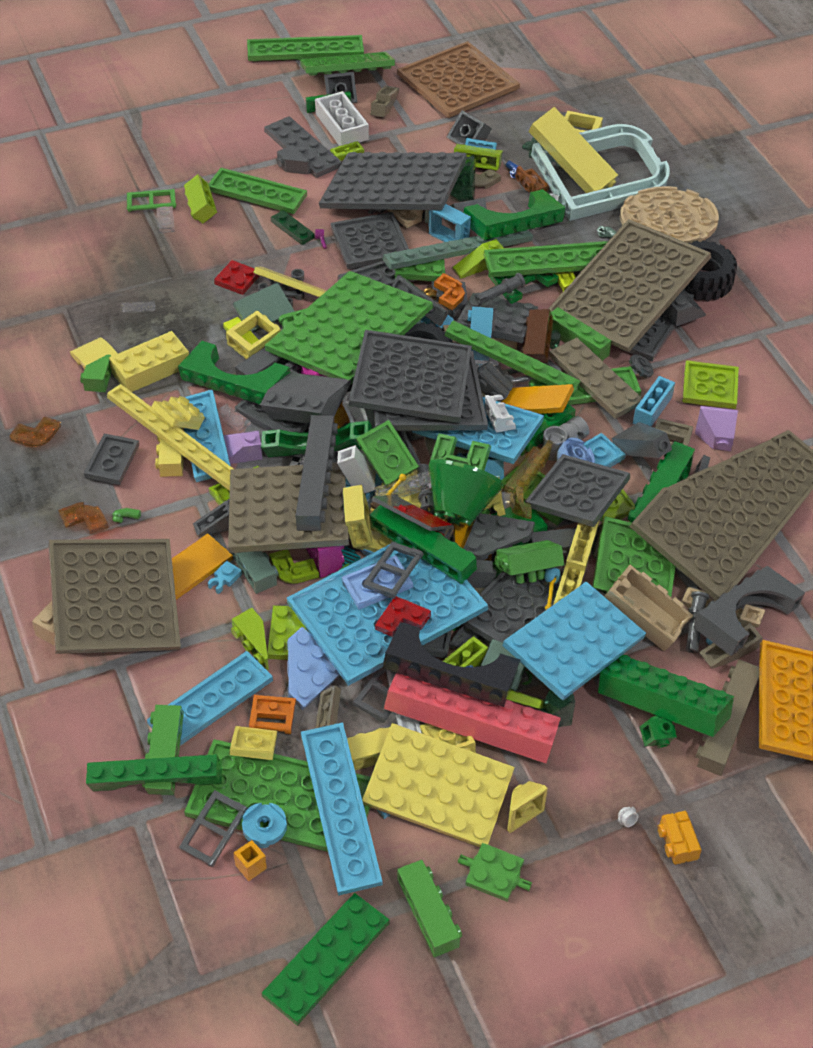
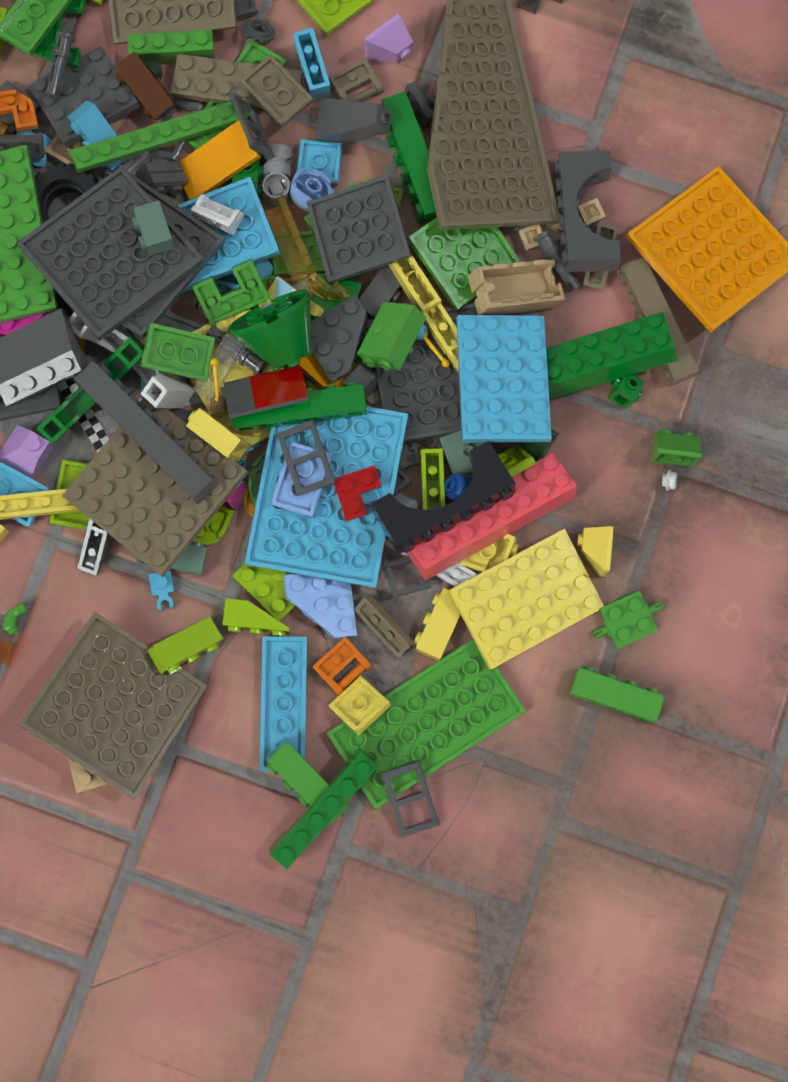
camera: 50 degrees left, 30 degrees up
light orange tile [172,533,233,600] -> none
light orange brick [234,840,267,881] -> none
medium azure plate [242,803,287,848] -> none
green plate [262,892,390,1026] -> none
medium azure plate [301,723,383,896] -> none
light orange brick [658,811,702,865] -> none
none -> sand green brick [132,200,175,256]
none -> lime brick [148,616,223,674]
none -> dark grey window [228,93,275,159]
none -> dark tan tile [239,54,314,128]
none -> bright green slope [650,430,702,467]

